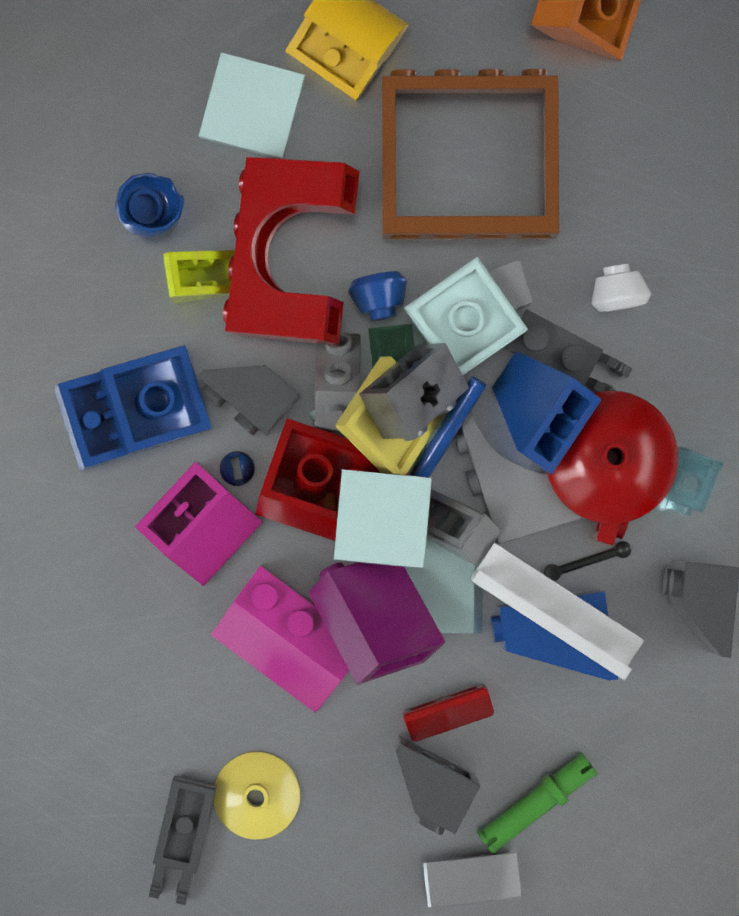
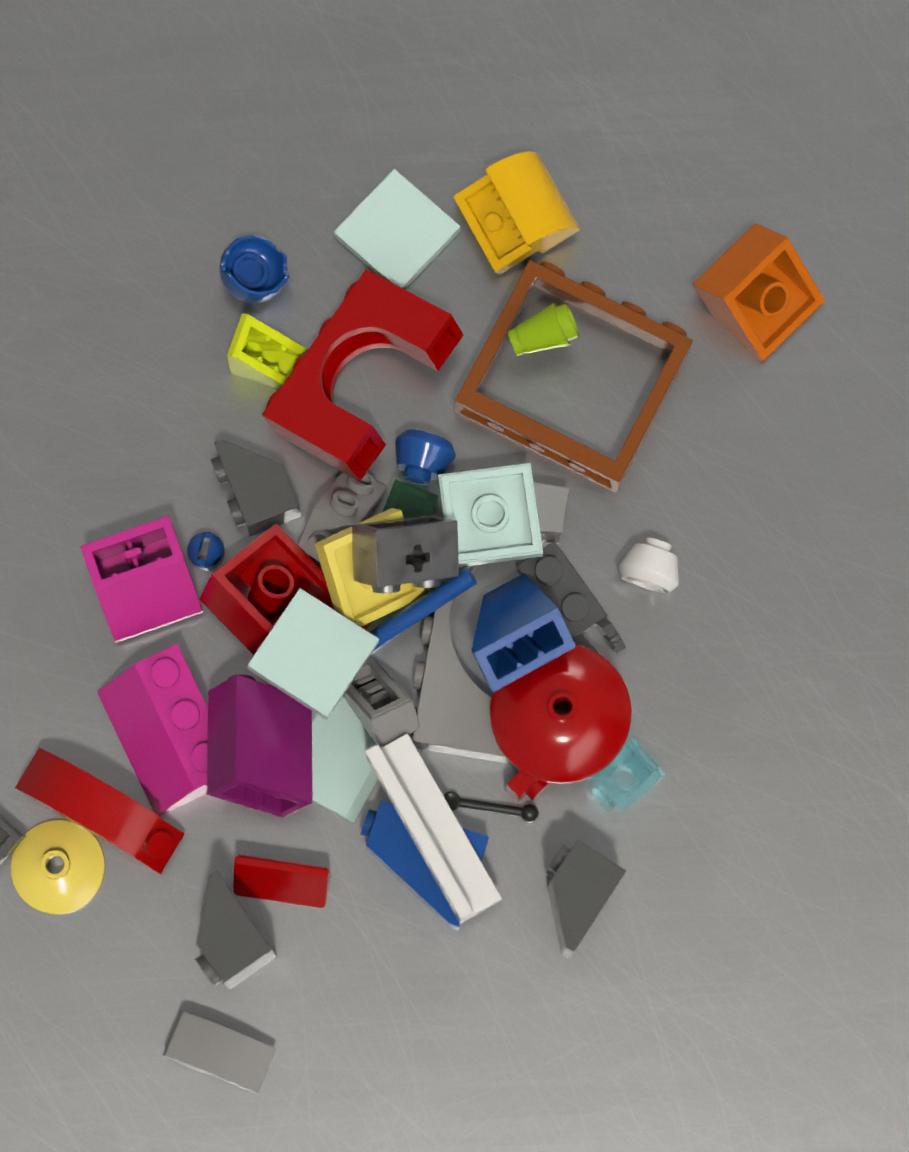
camera: 25 degrees right, 10 degrees down
blue slope [54,345,212,471] -> none
bright green pin [477,752,598,854] -> none
none -> red arch [15,748,185,874]
none -> lime cone [508,303,580,356]

